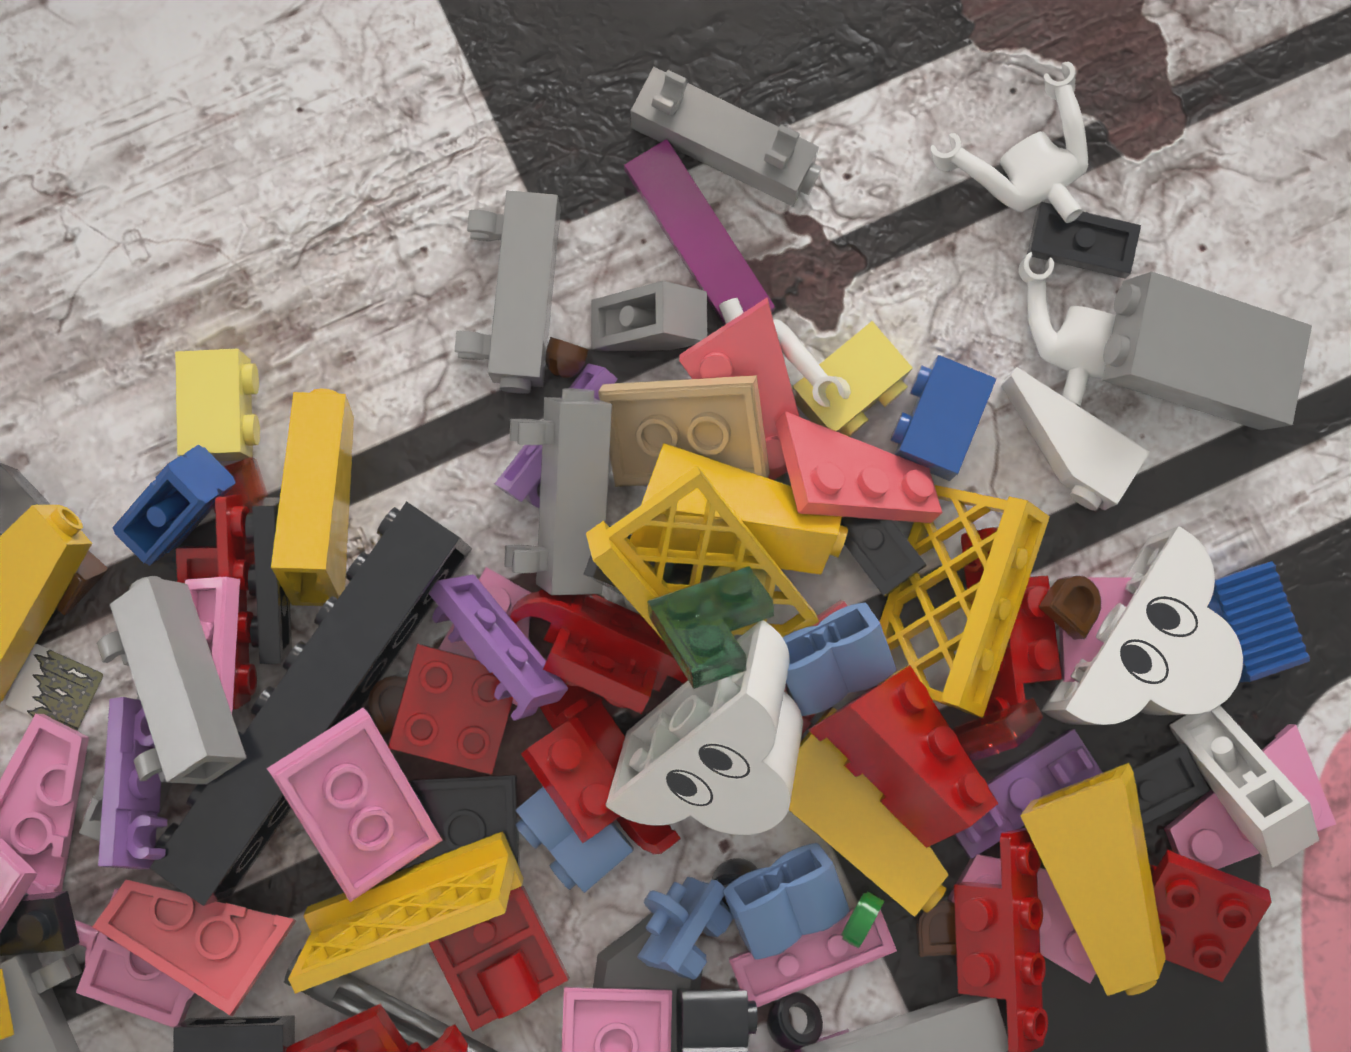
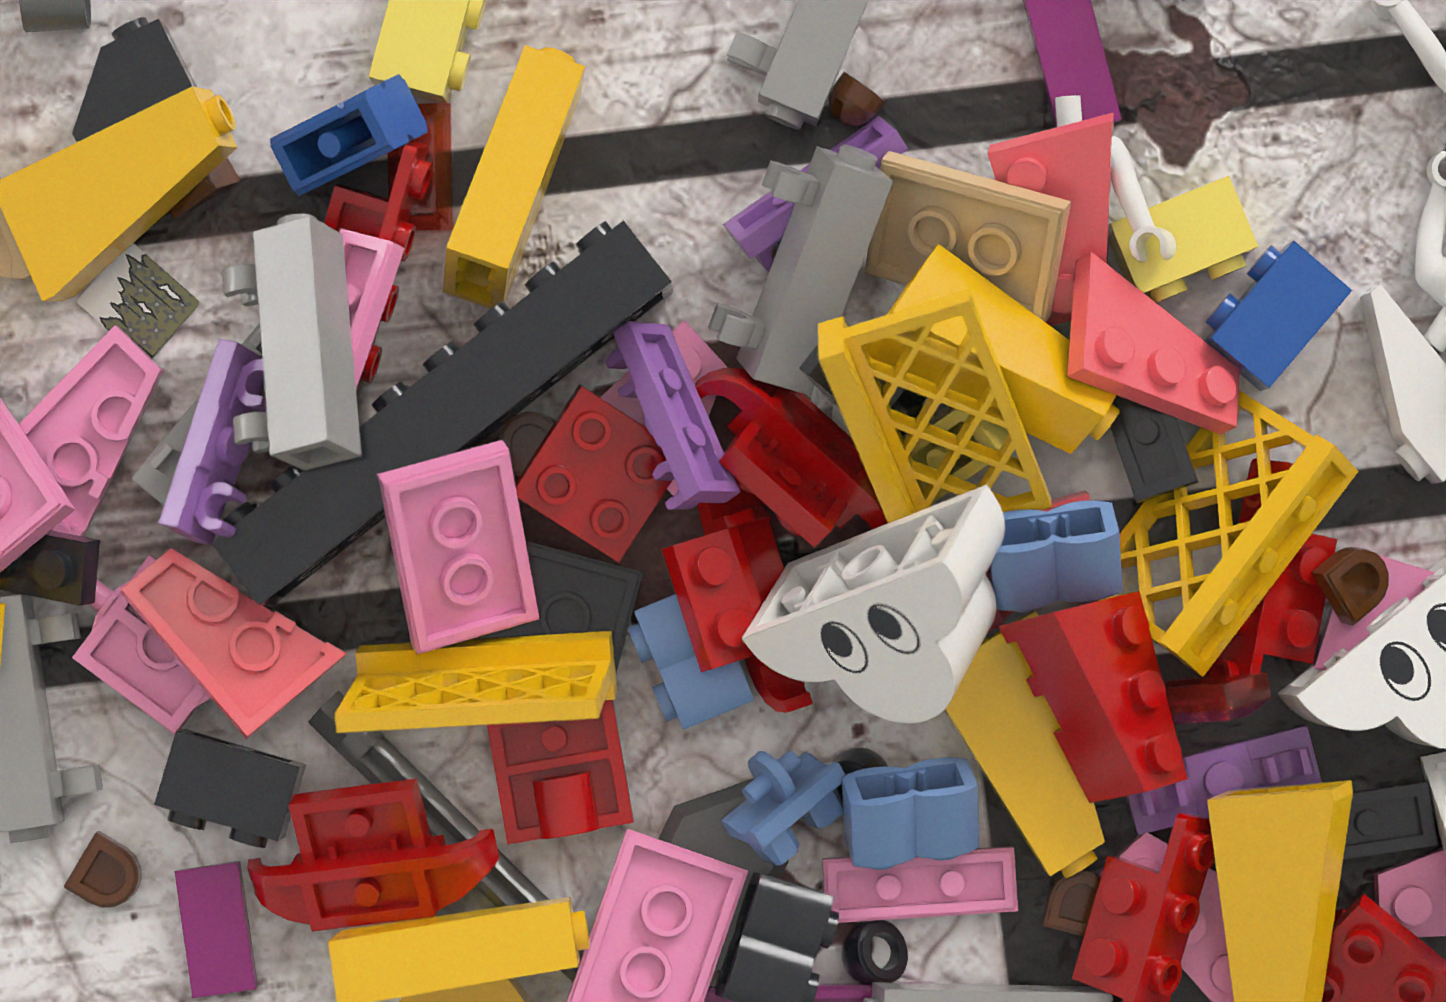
camera: 15 degrees right, 5 degrees up
black plate [245,498,292,664] -> none
light grey slope [591,281,707,351] -> none
clear green plate [647,566,774,689] -> none
green tile [841,891,884,949] -> none

